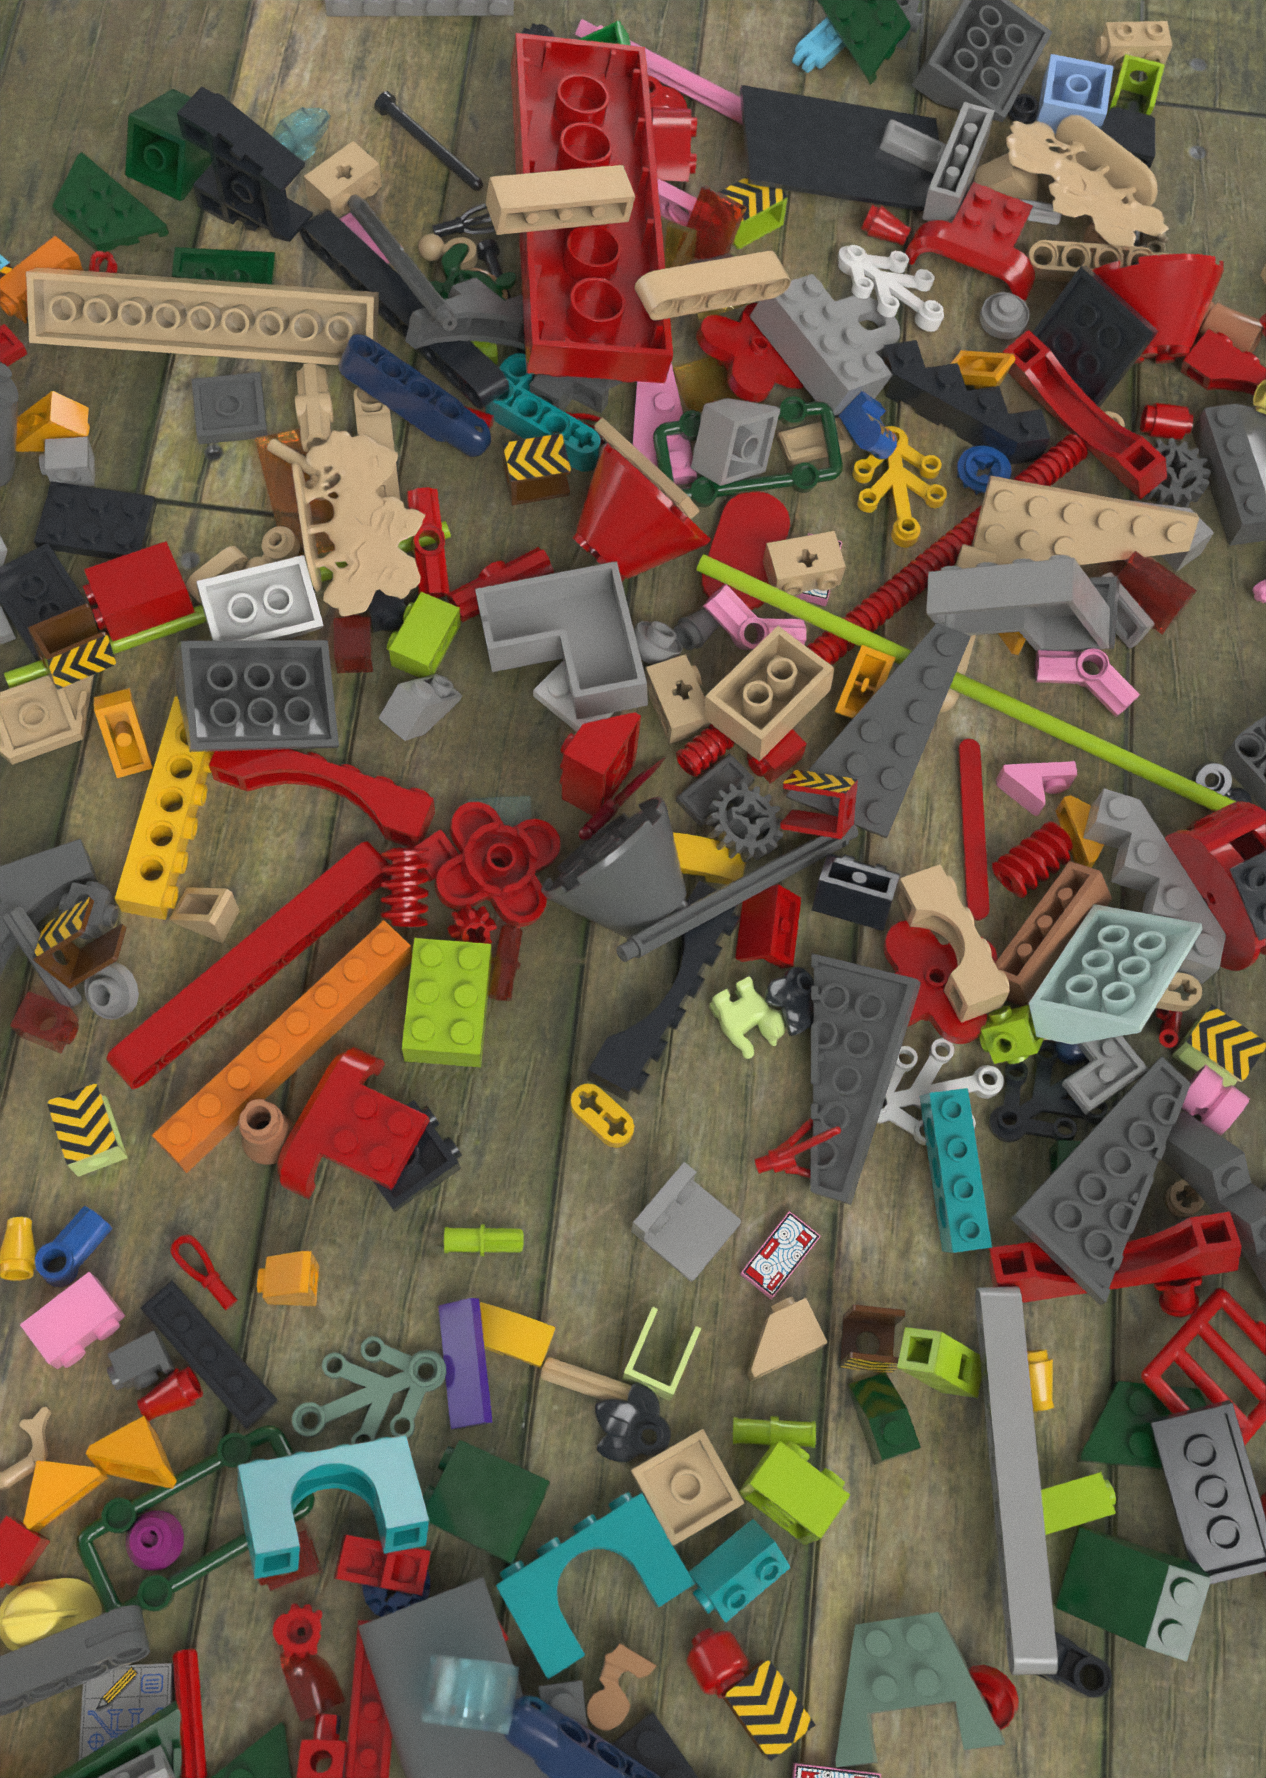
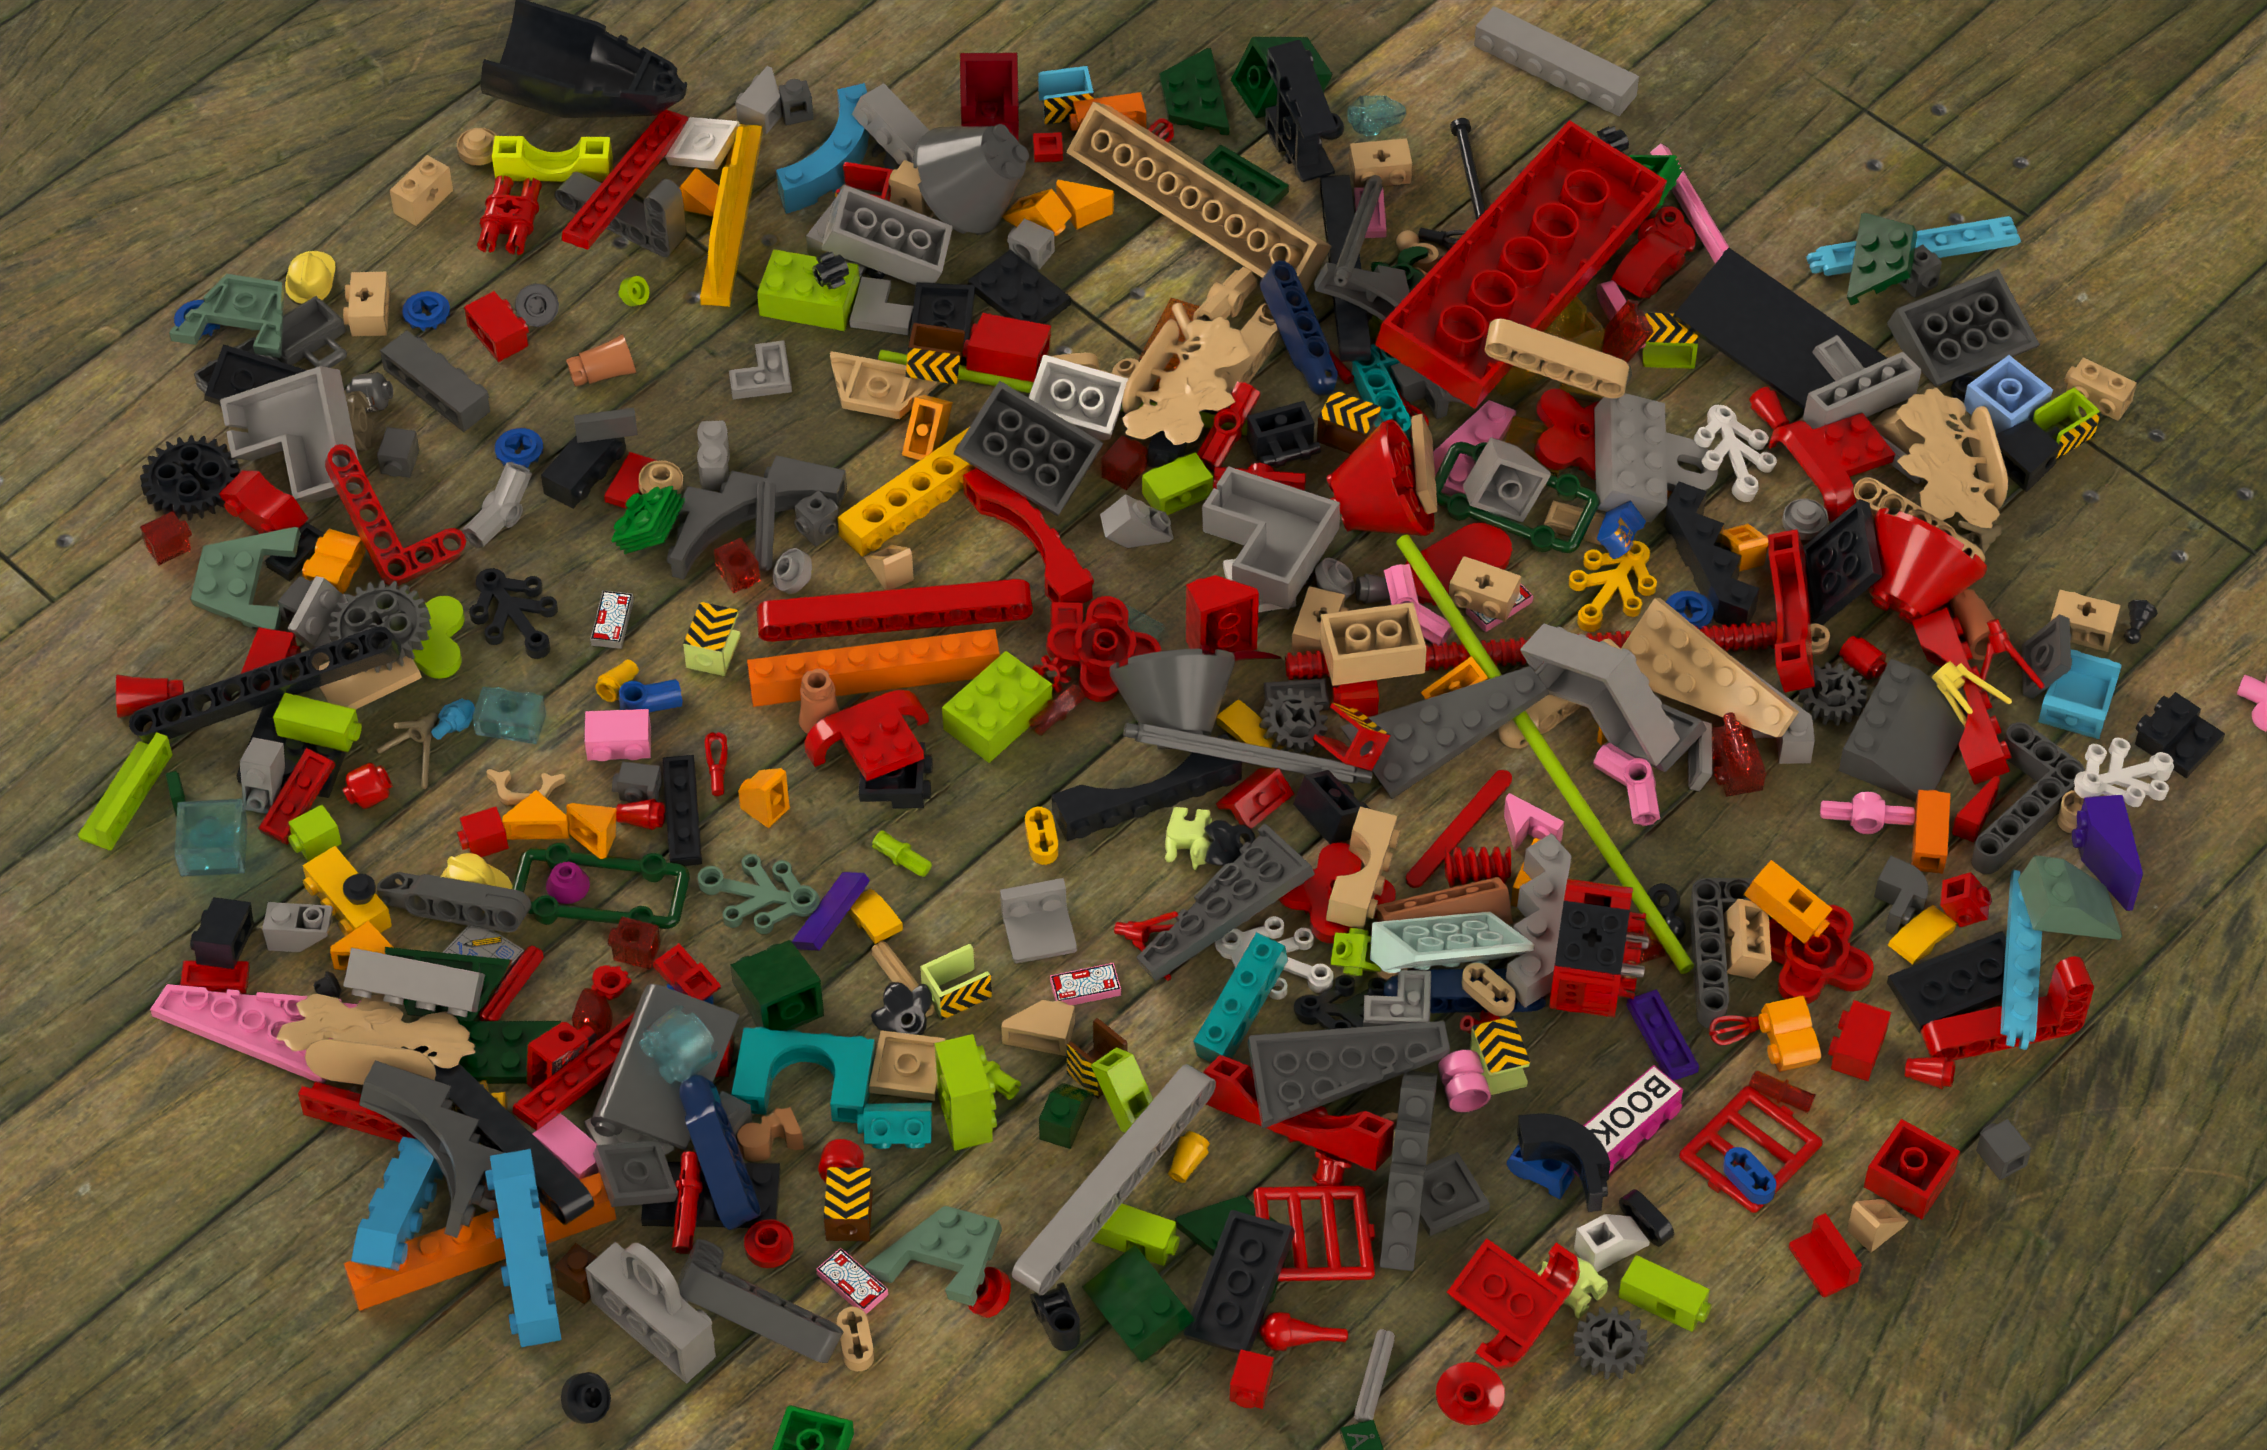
camera: 45 degrees right, 15 degrees down
reddish brown piece [32,897,127,989] -> none
dark grey plate [192,372,268,445] -> none
arch [237,1435,429,1579] -> none
red piece [381,847,429,927] -> none
tan brick [486,165,635,235] -> none
none -> light orange slope [1056,179,1114,230]
none -> black brick [1247,401,1321,468]

